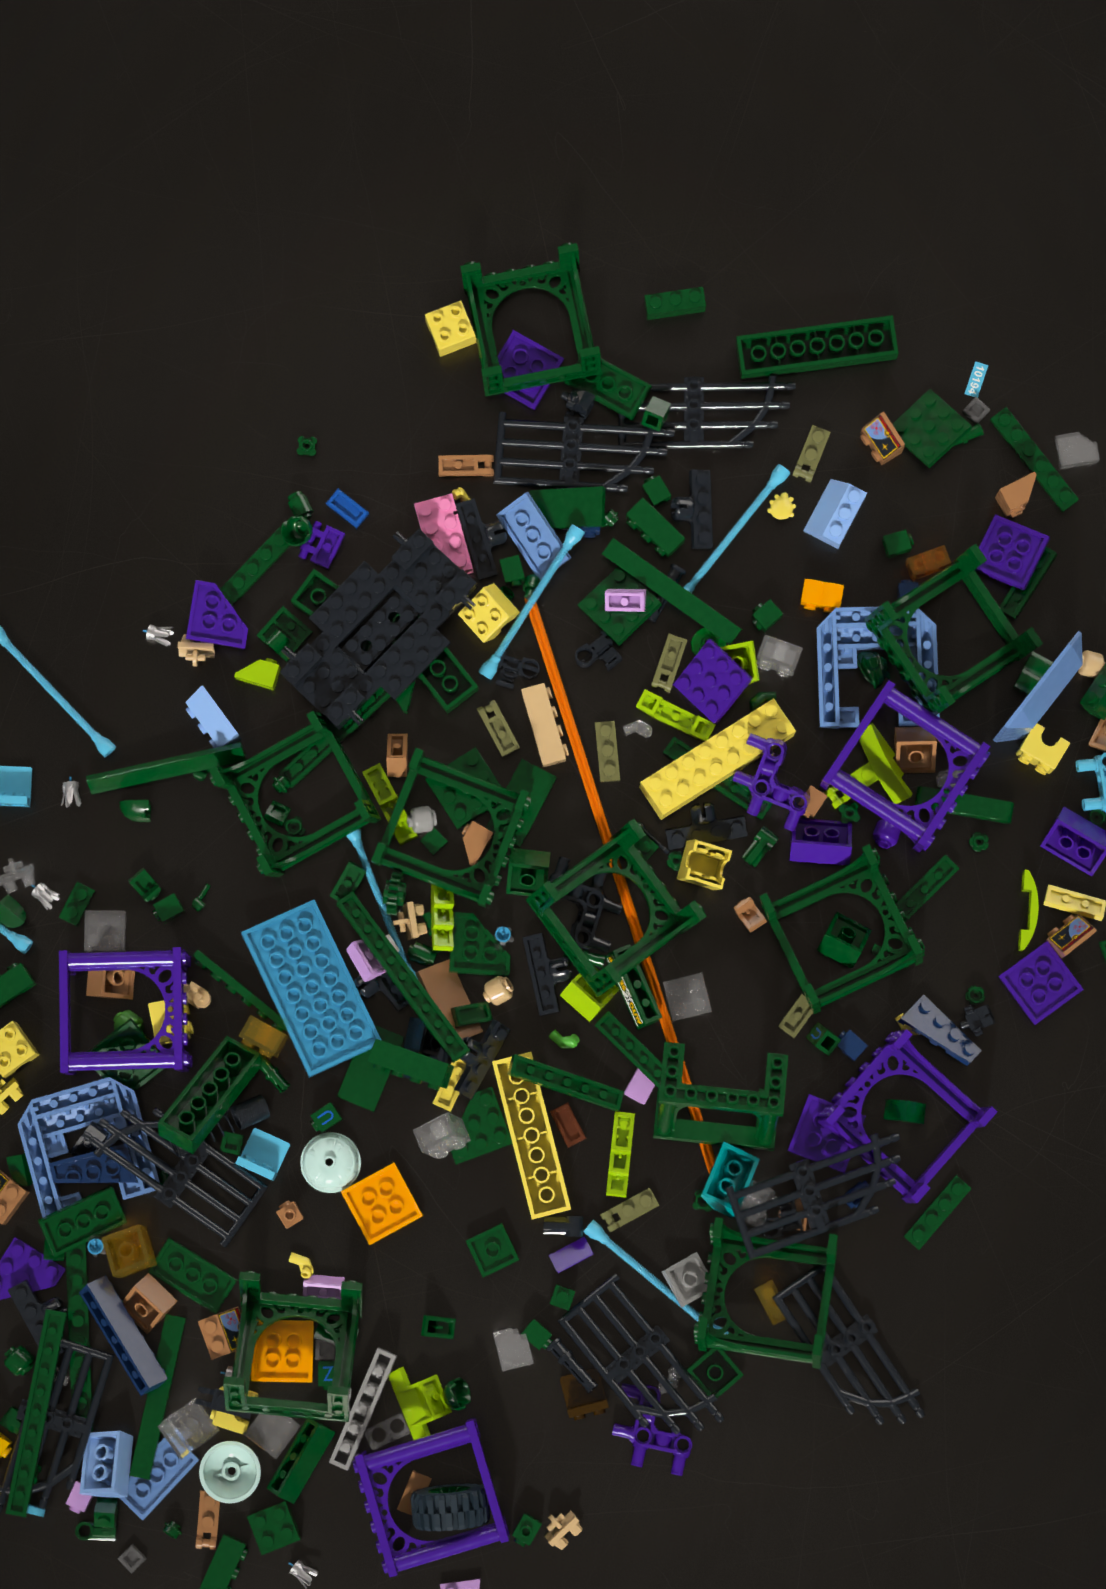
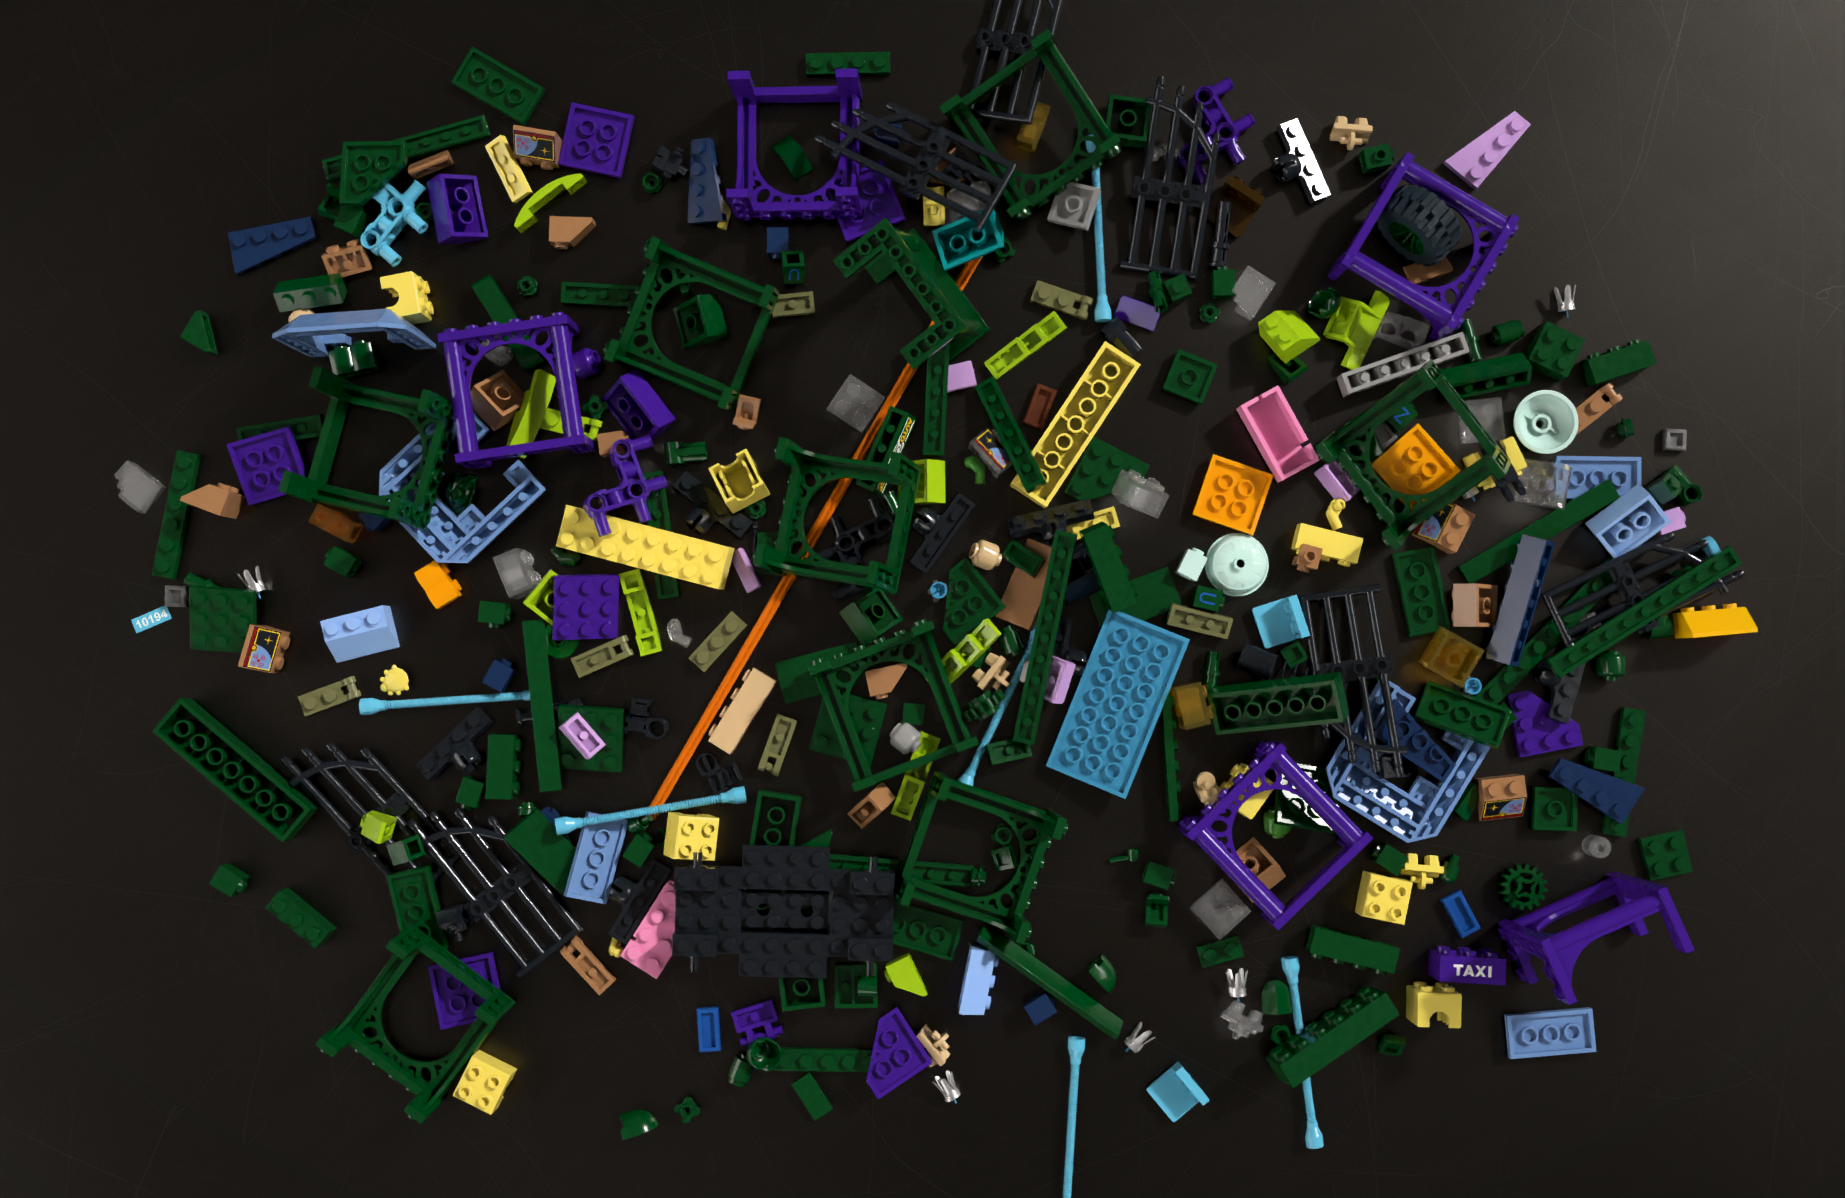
camera: 135 degrees left, 5 degrees up
none -> dark green brick [209,863,250,897]
none -> flat silver piece [237,566,266,599]
none -> lime slope [360,810,398,844]
none -> dark blue brick [482,658,518,692]
none -> medium nougat slope [549,216,596,250]
none -> dark green brick [619,1110,659,1140]
none -> lavender slope [732,548,762,593]
none -> dark green tile [791,1071,833,1121]
none -> dark green tile [893,899,965,962]
none -> light yellow hips [923,186,945,226]
none -> slope [968,428,1012,478]
none -> dark blue brick [1023,990,1058,1025]
none -> dark green pin [1147,271,1168,313]
none -> olive plate [1165,603,1233,639]
none -> light aqua brick [1175,547,1208,582]
none -> dark green plate [1199,302,1220,323]
none -> bright pink piece [1236,386,1319,483]
none -> lime slope [1258,310,1320,364]
none -> plate [1272,119,1331,204]
none -> light yellow brick [1291,523,1363,567]
none -> dark green brick [1370,842,1408,876]
none -> dark green pin [1459,319,1483,363]
none -> dark green brick [1490,320,1525,346]

